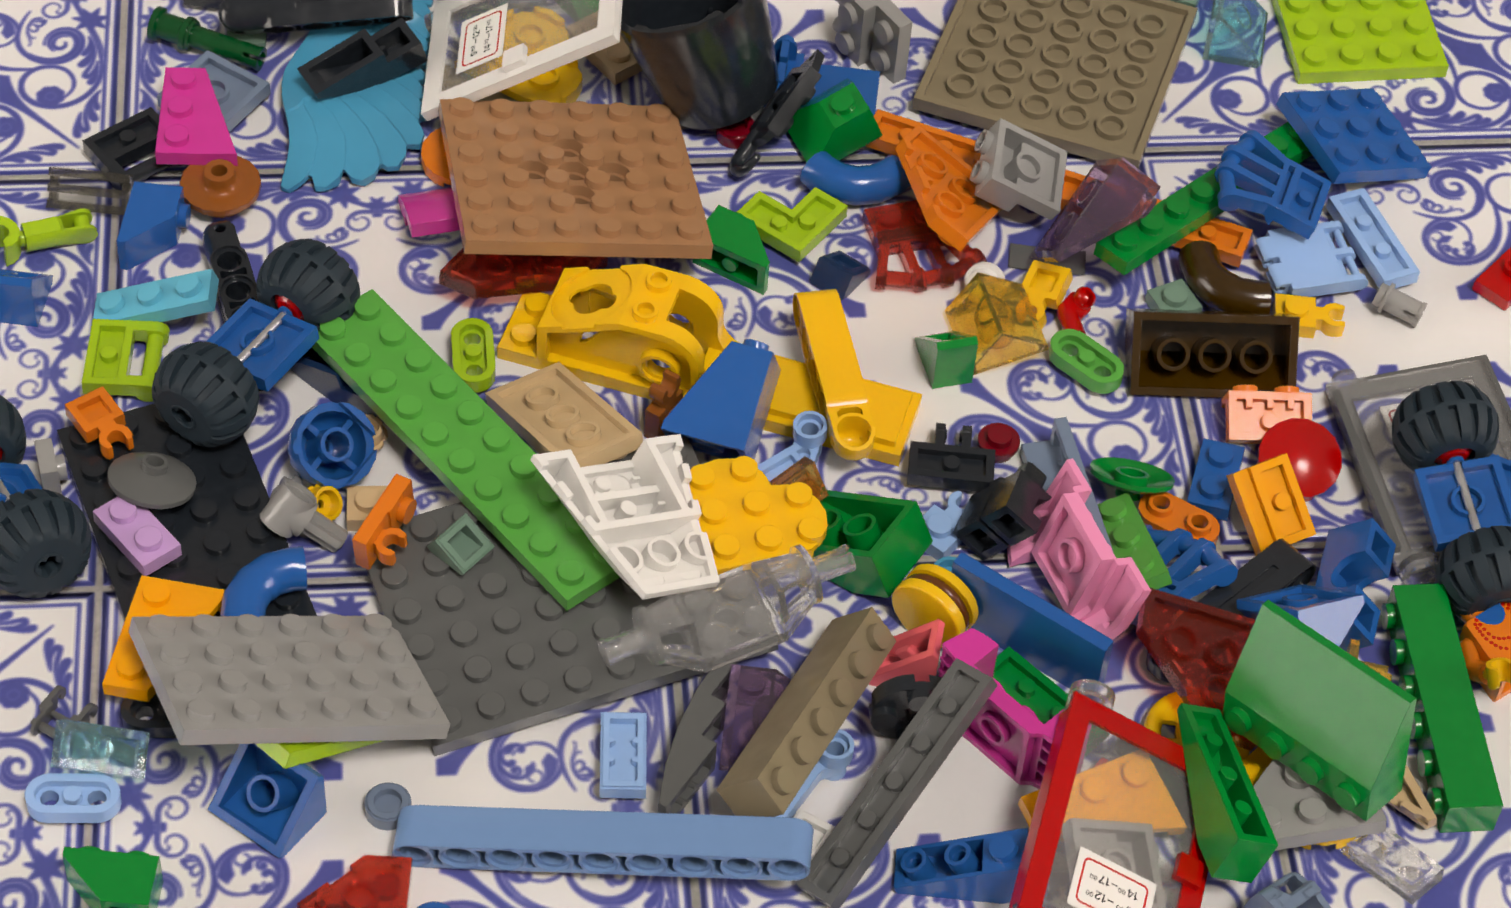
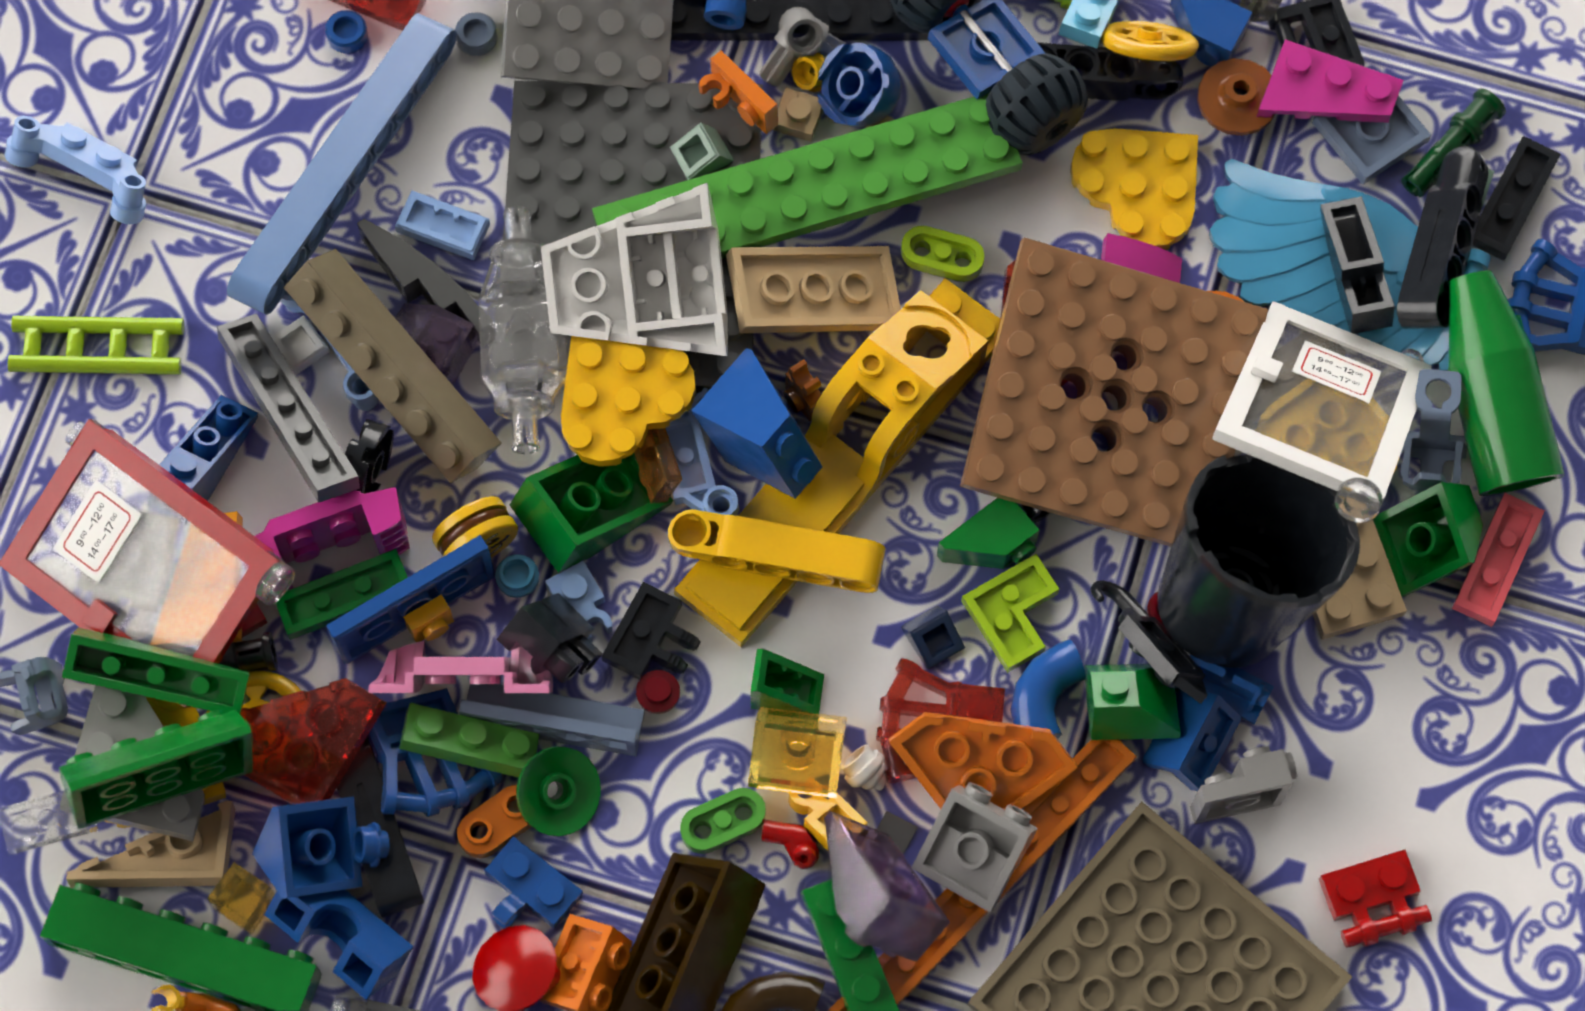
camera: 115 degrees right, 20 degrees up
coral slope [869,619,945,686] -> none
sand green plate [1145,279,1202,311] -> none
light orange plate [1226,453,1316,556] -> none
none -> blue plate [353,822,389,867]
none -> yellow plate [1070,128,1198,250]
none -> yellow plate [1101,21,1199,61]

